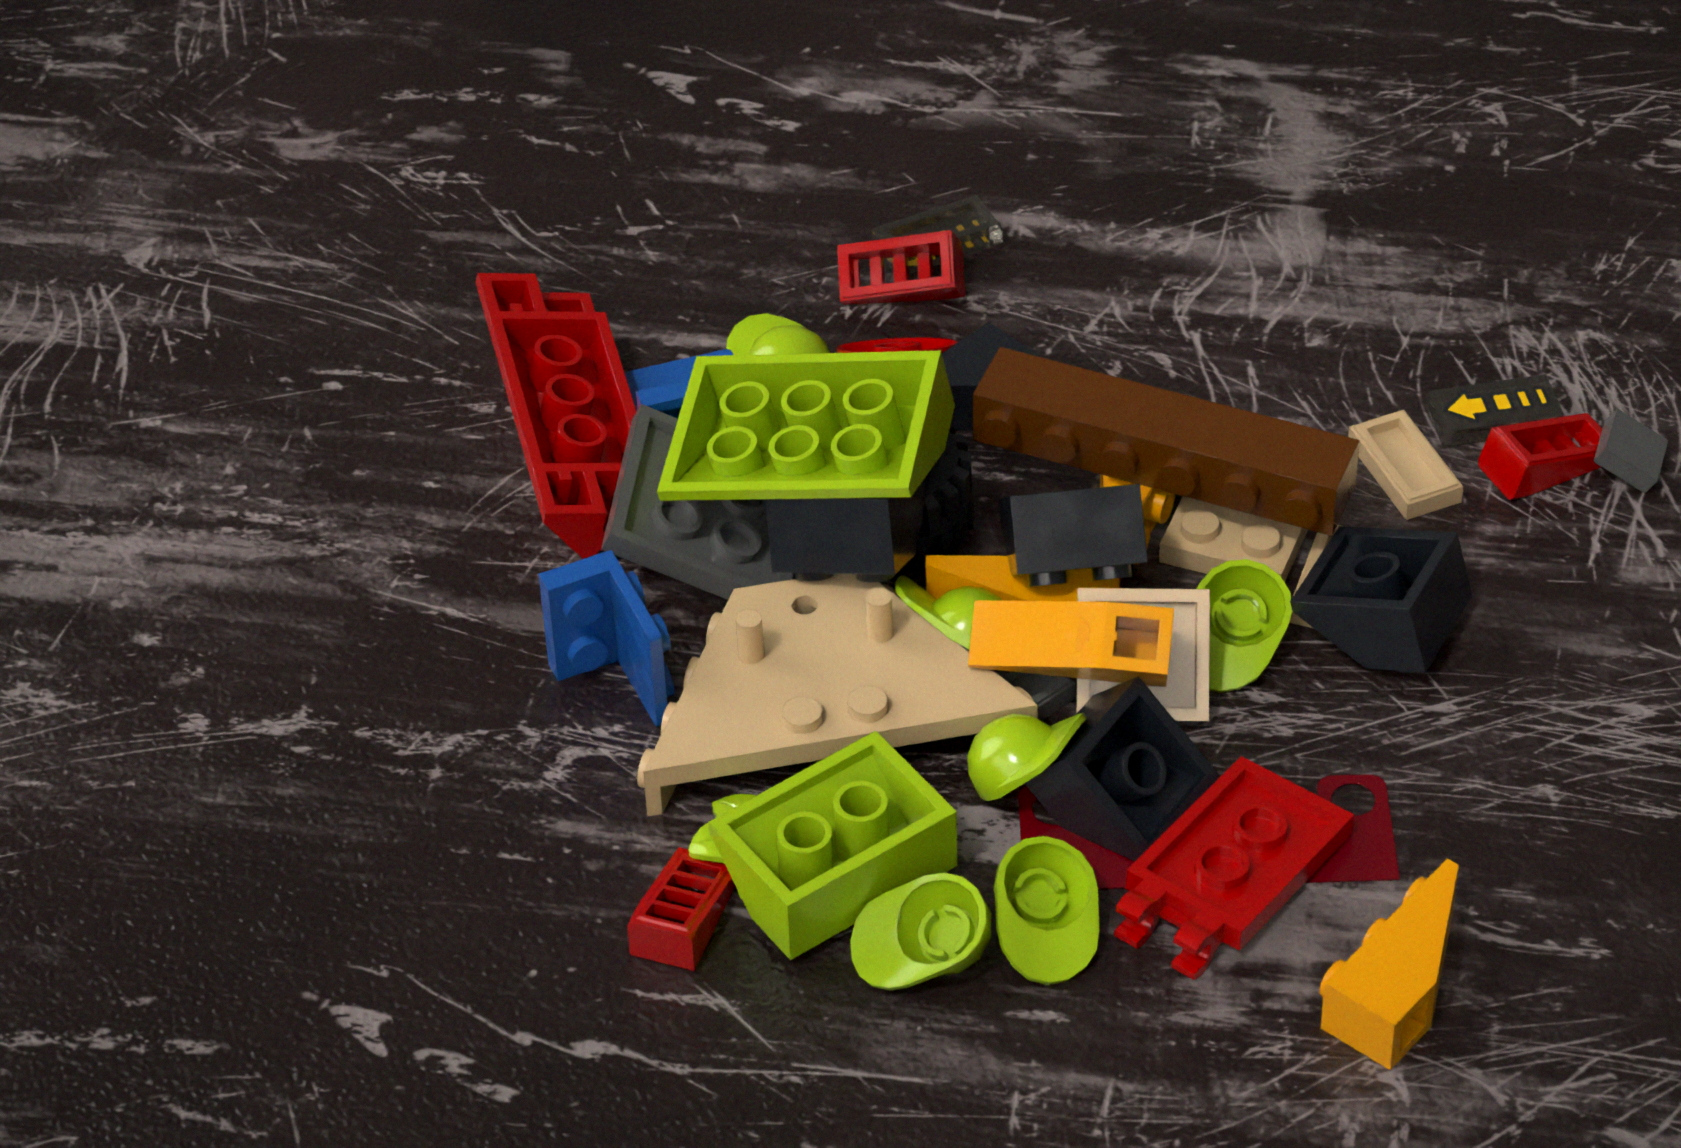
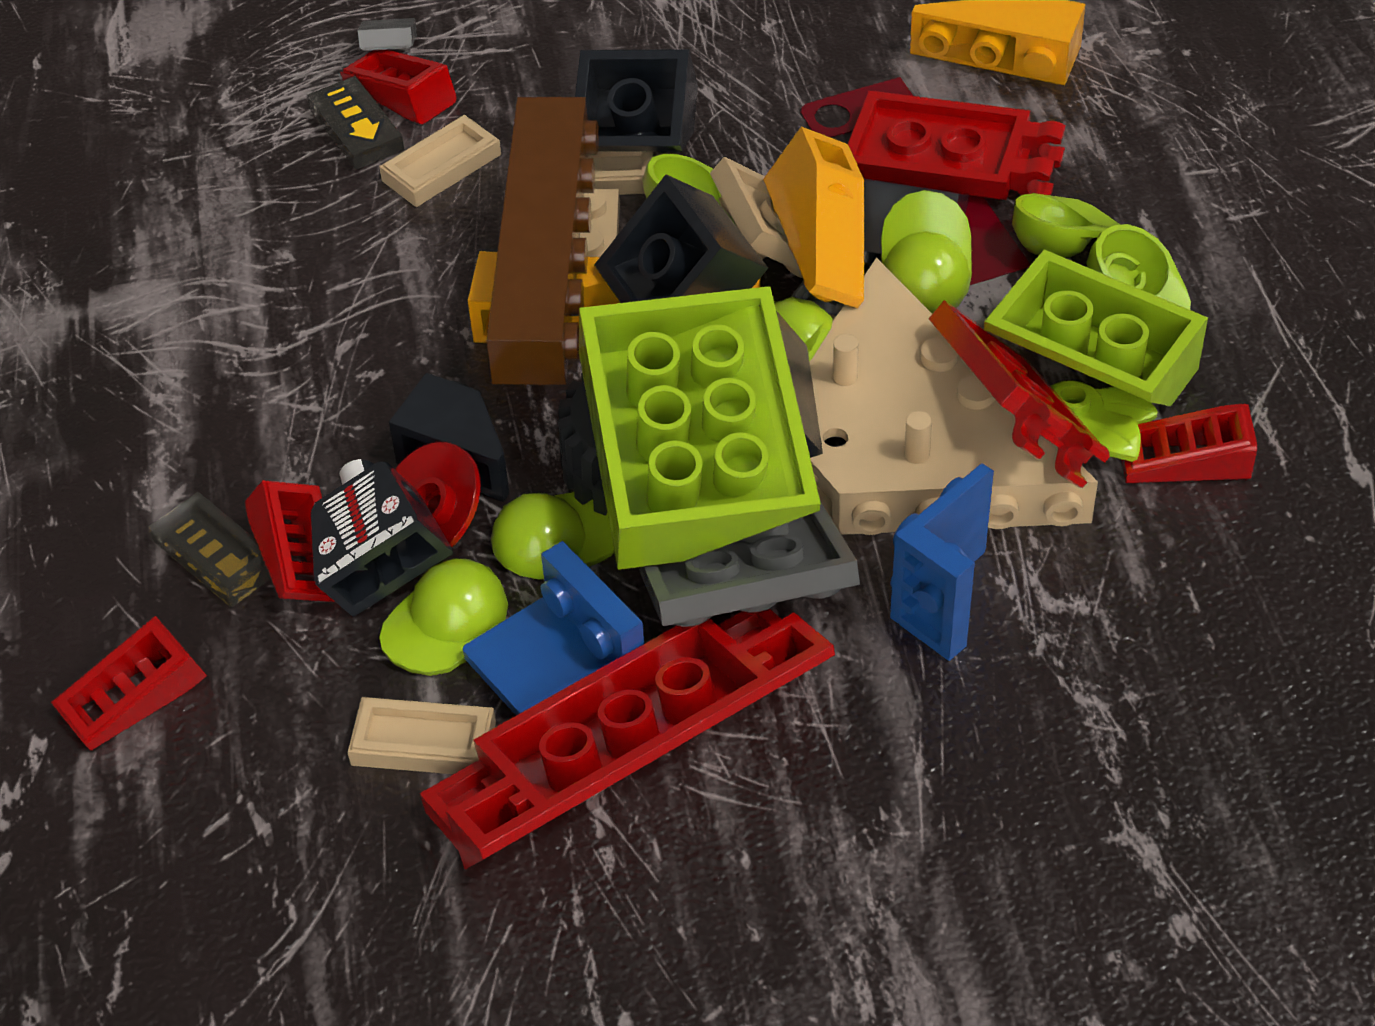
camera: 110 degrees left, 5 degrees up
none -> red slope [51,616,207,751]
none -> black torso [311,459,453,617]
none -> tan tile [348,697,496,774]
none -> red tile [928,300,1110,488]

